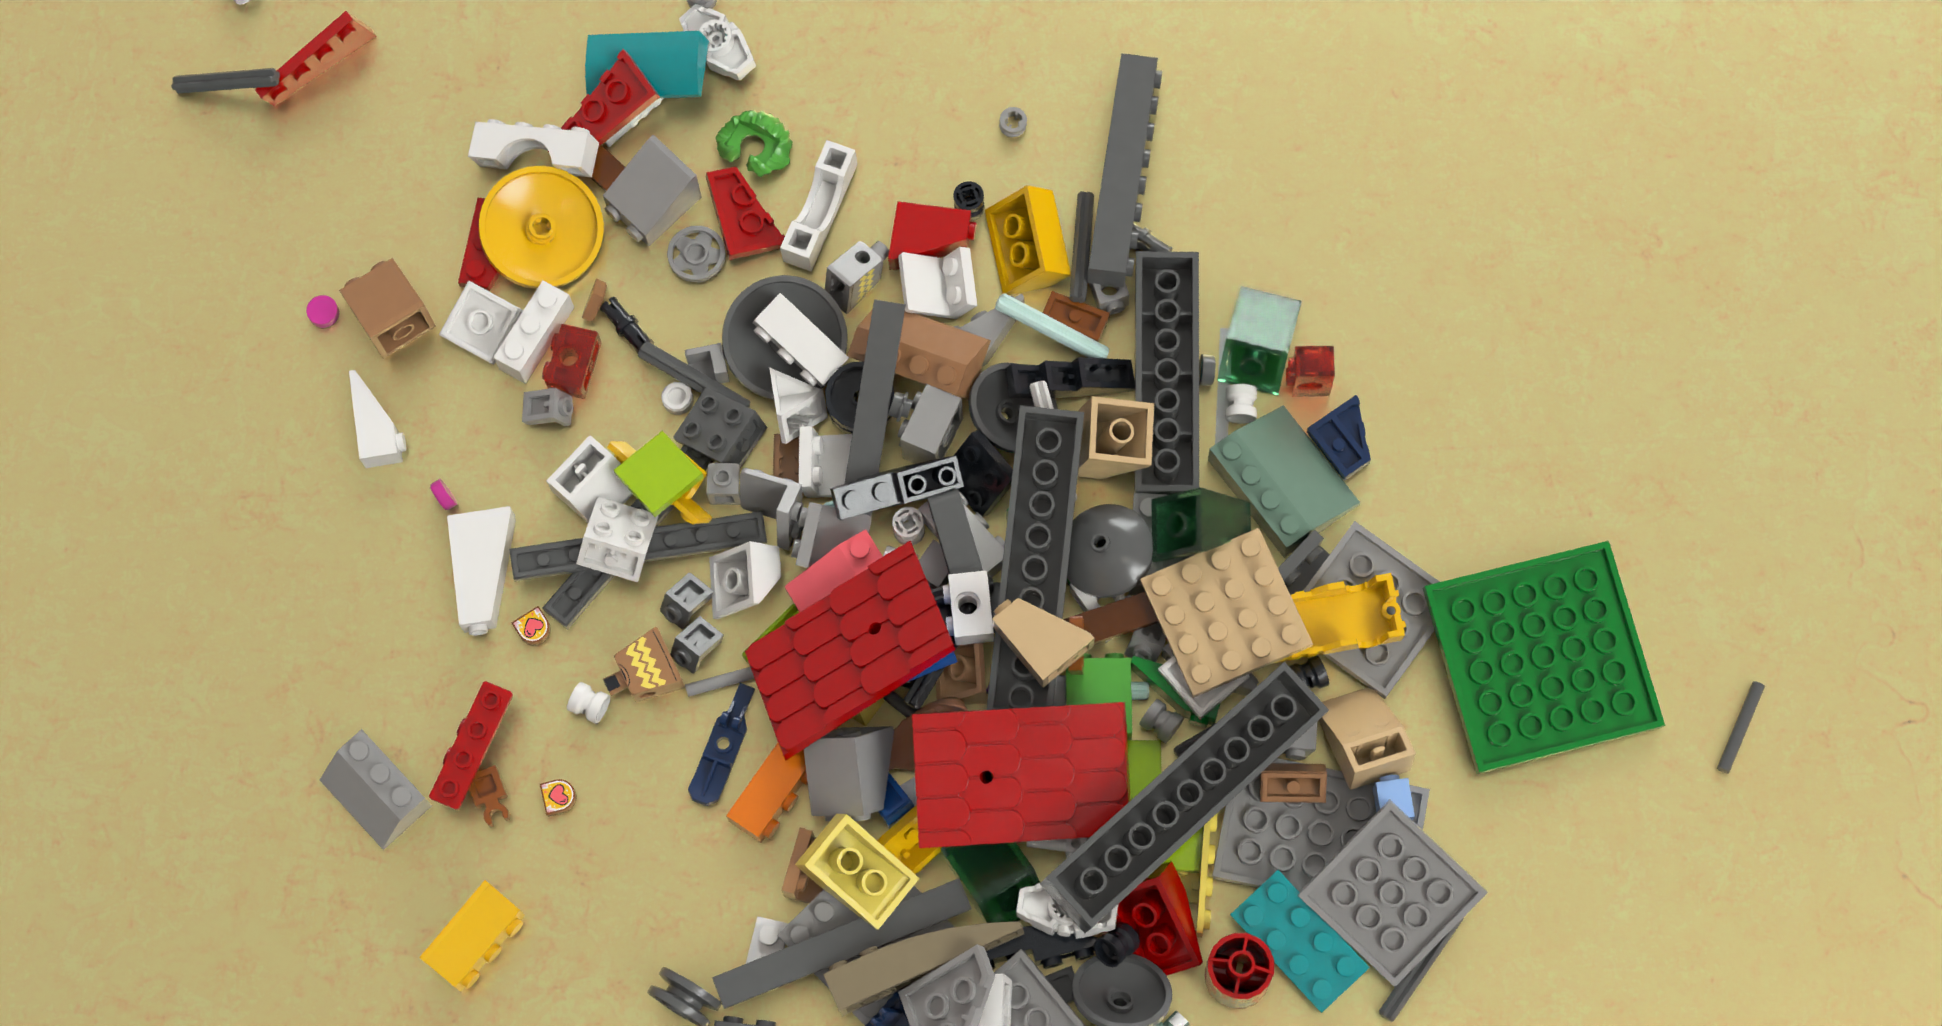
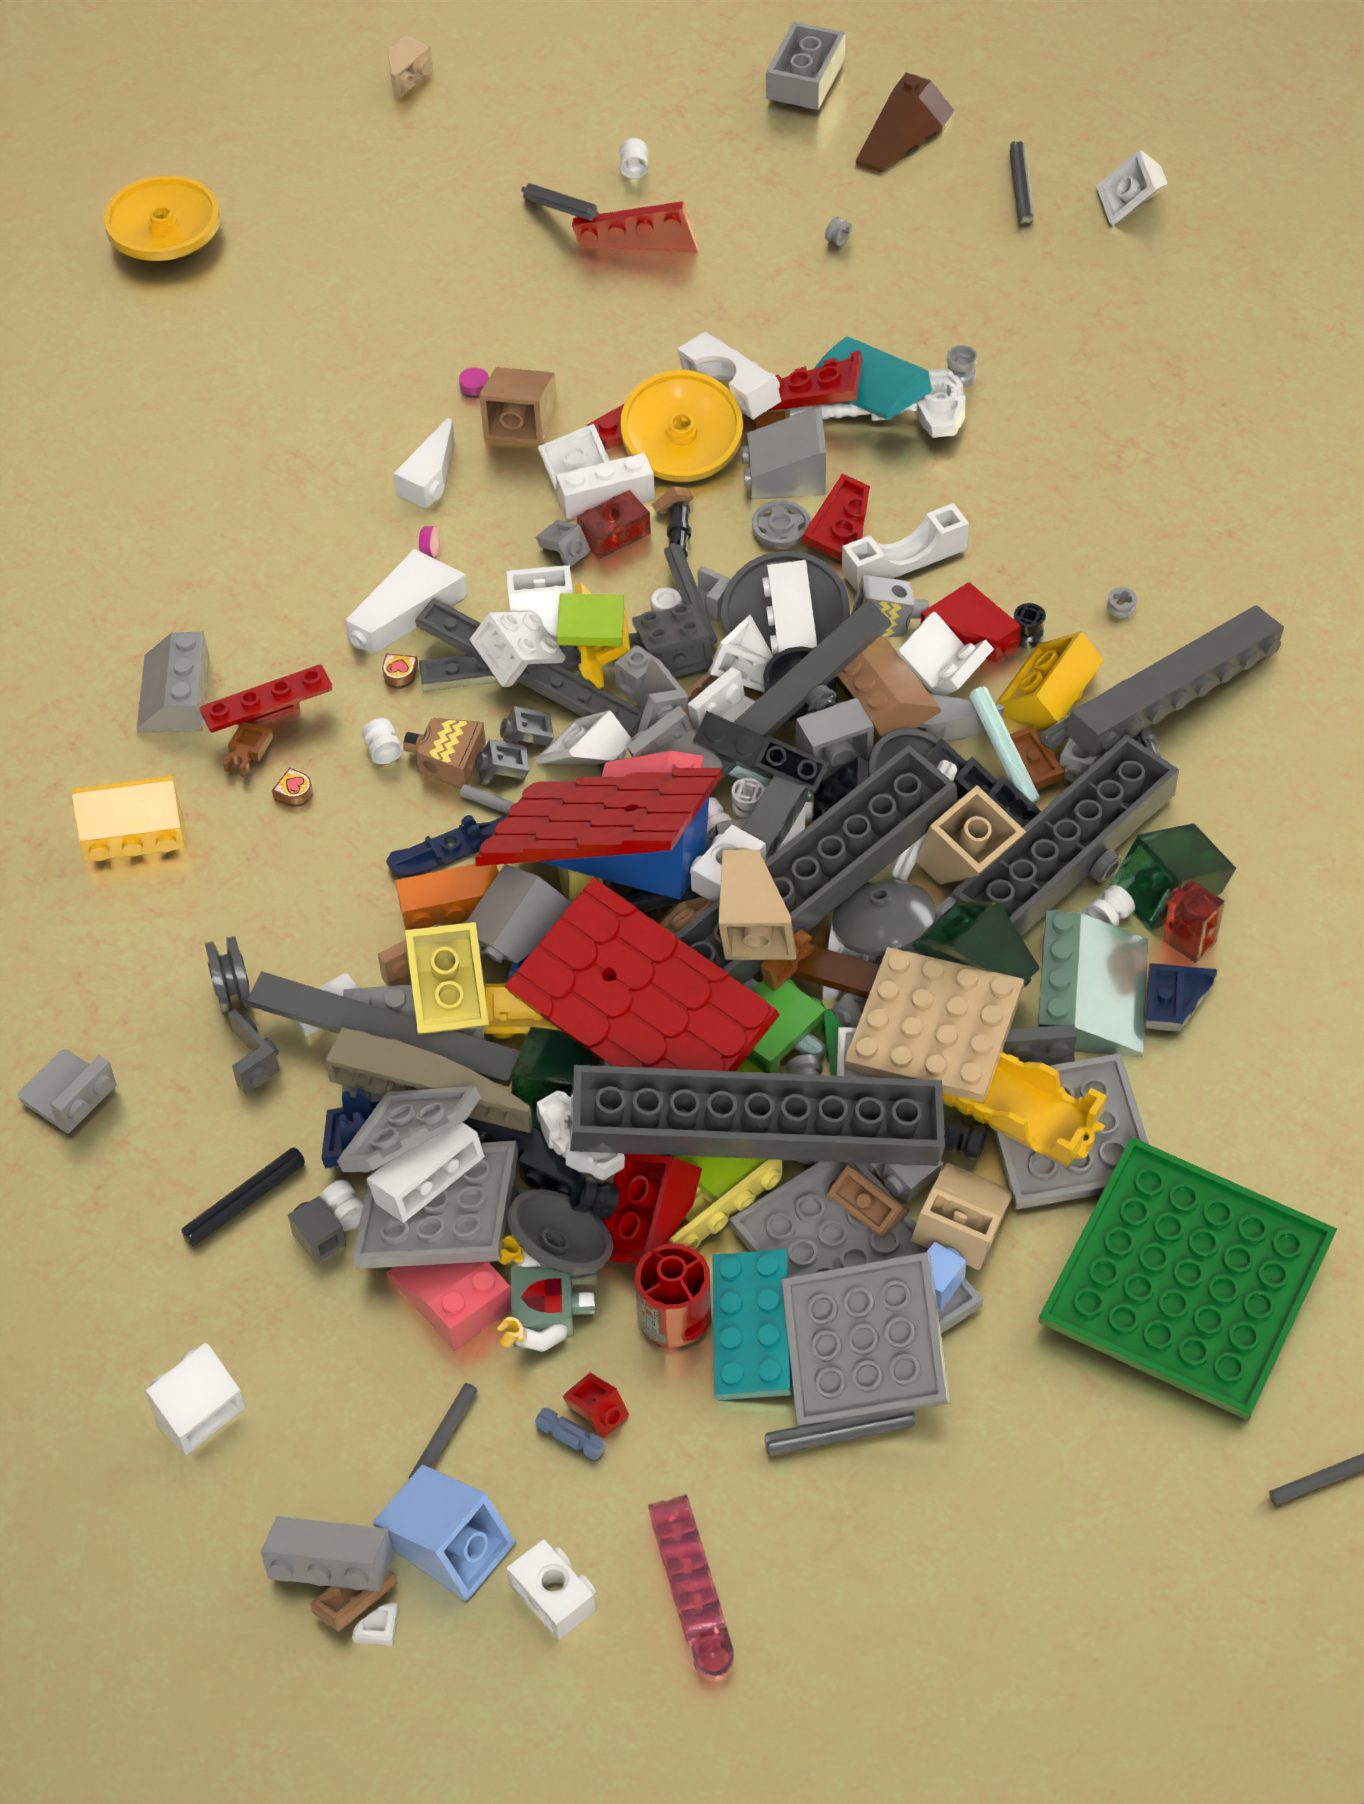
camera: 40 degrees right, 20 degrees down
bright green piece [715,110,793,177] -> none

